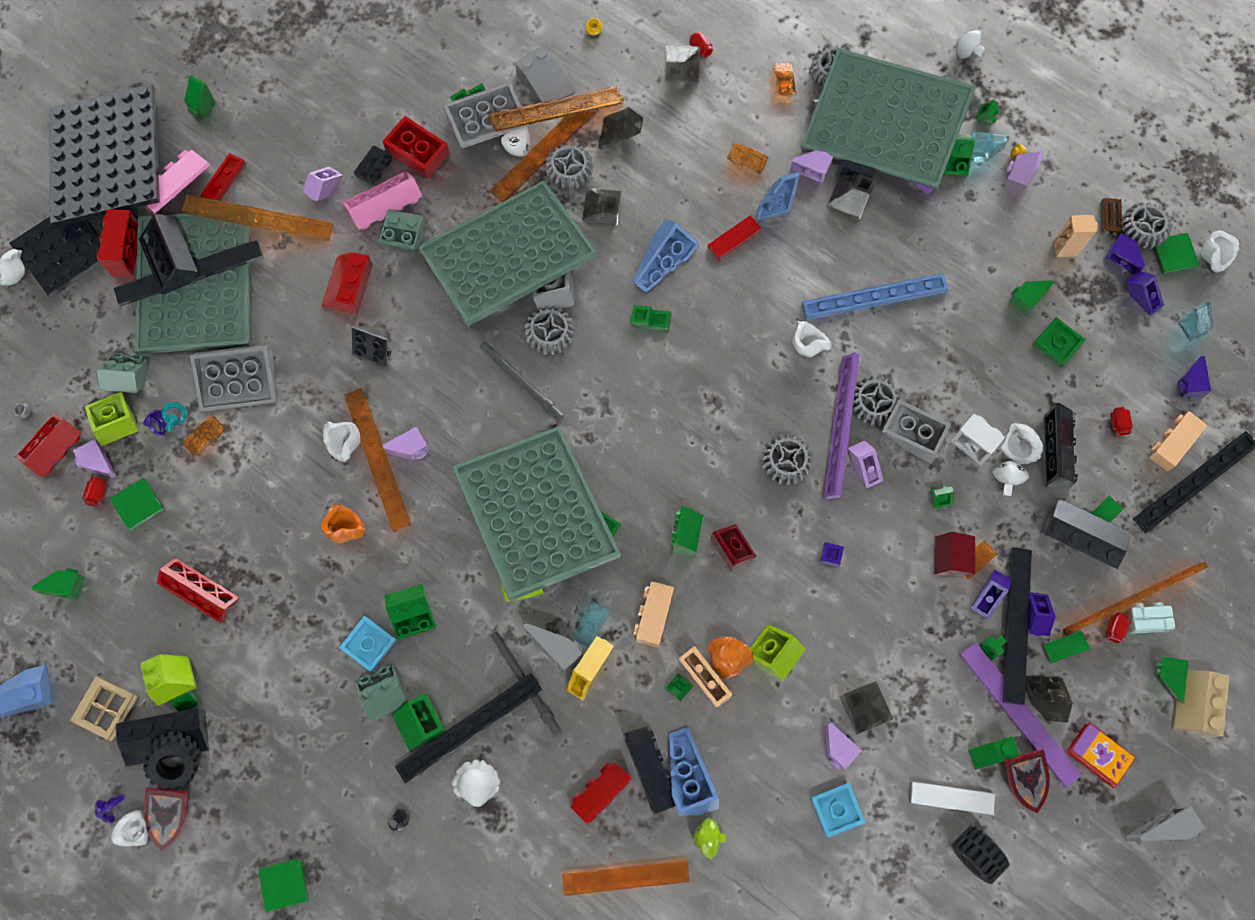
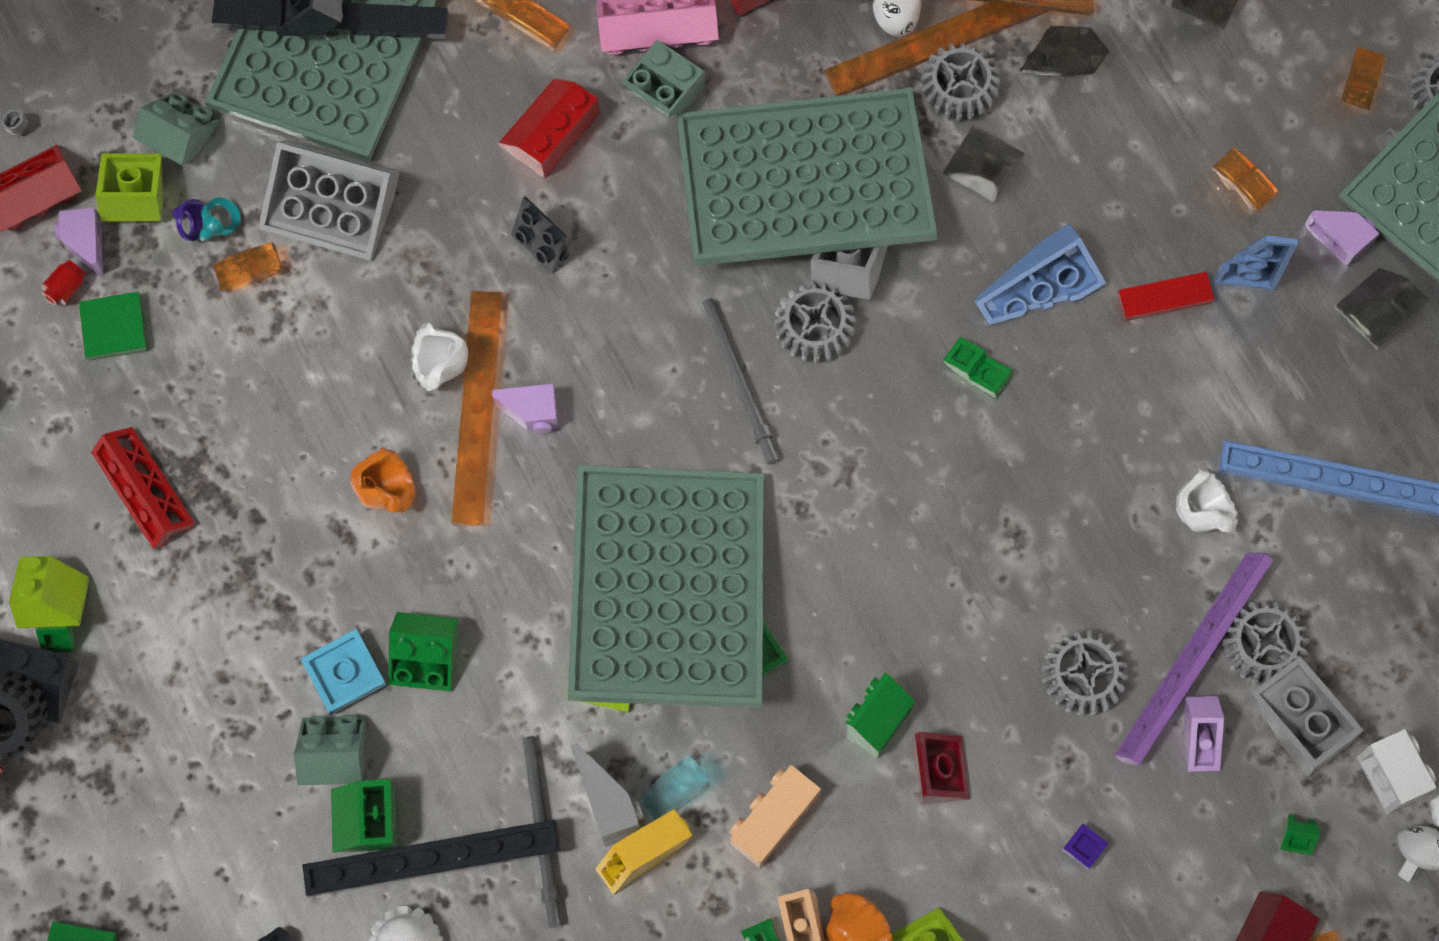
camera: 30 degrees right, 0 degrees up
black bracket [835,159,875,188] -> none

